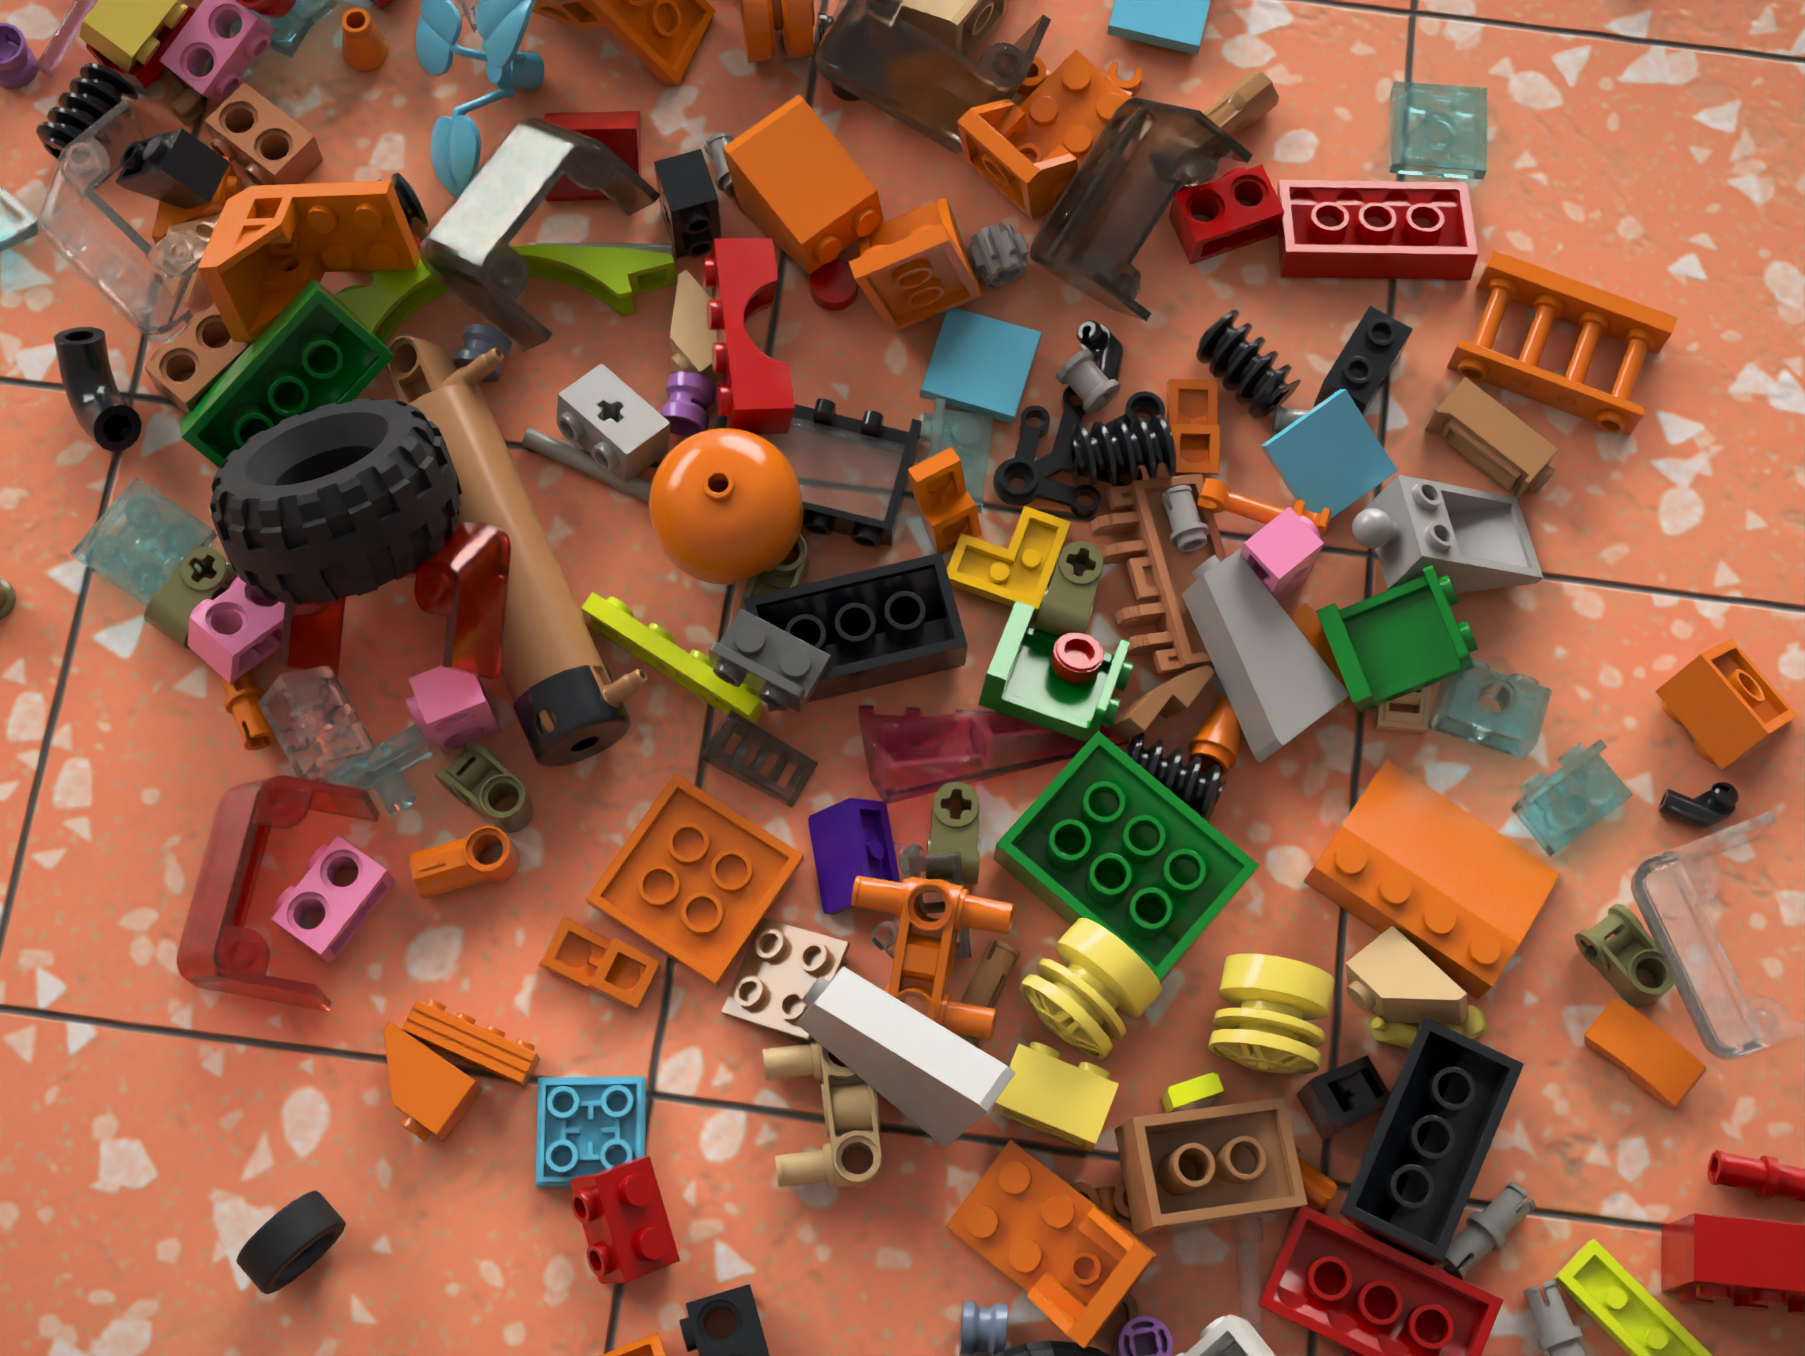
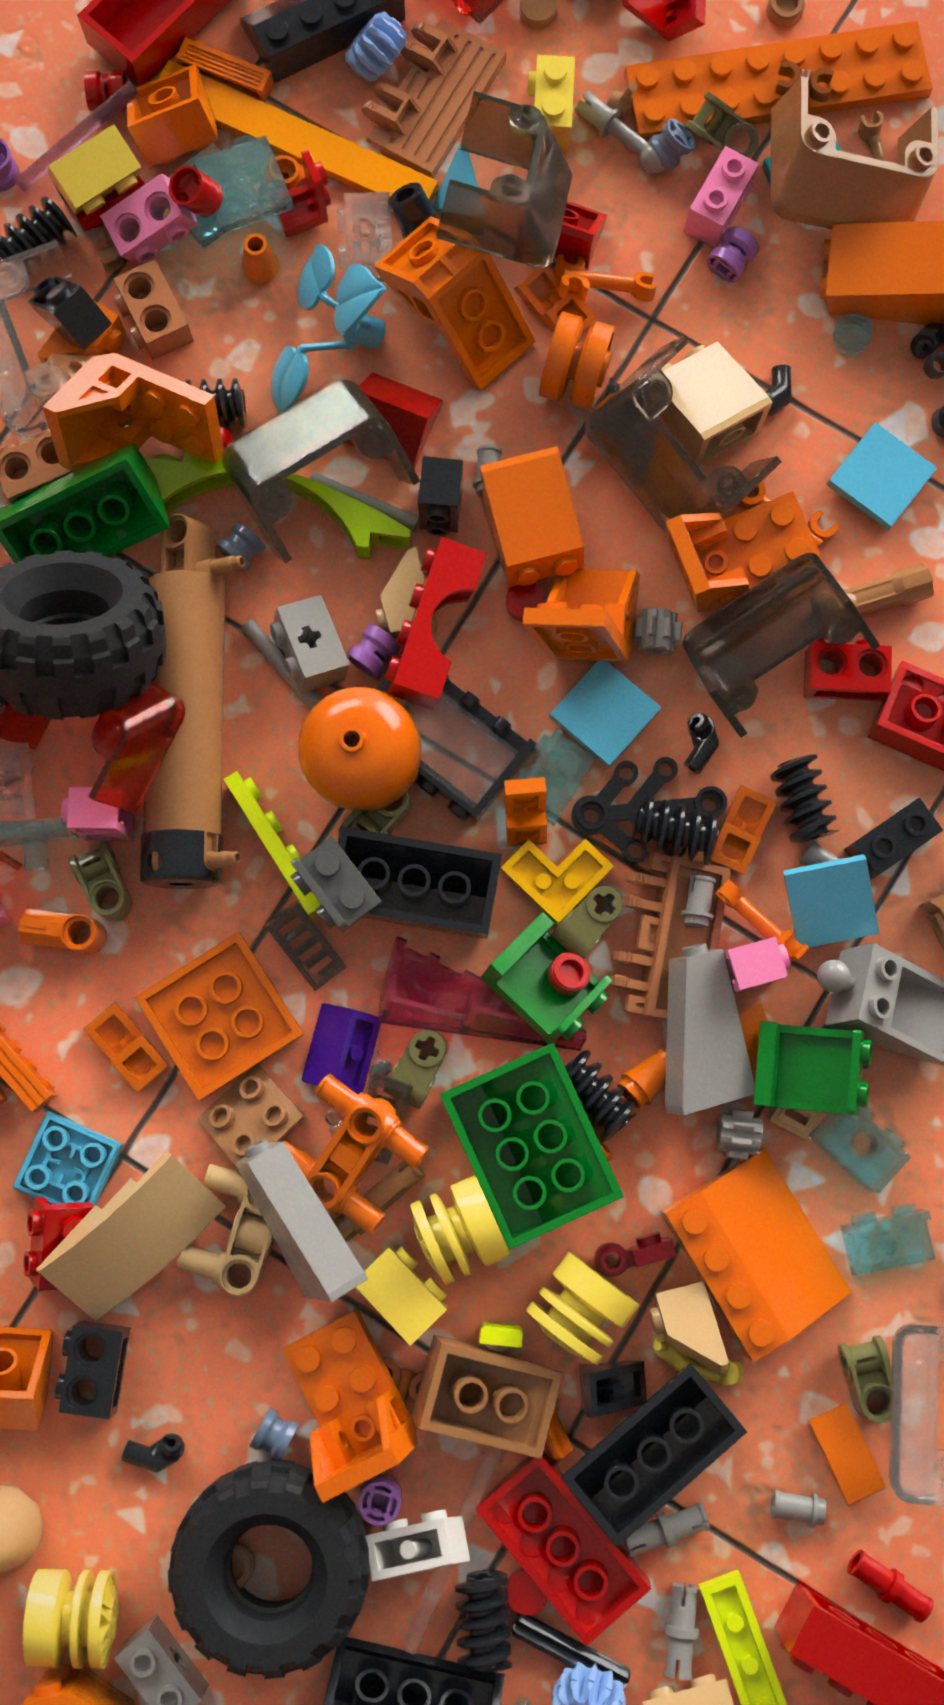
camera: 25 degrees right, 10 degrees up
light grey bush [1056,349,1121,415] -> none
medium nougat slope [1108,665,1215,741] -> none
none -> tan slope [36,1151,226,1321]
none -> dark red plate [594,1232,677,1277]
none -> light grey gear [716,1109,763,1160]
none -> light grey pin [771,1490,826,1528]

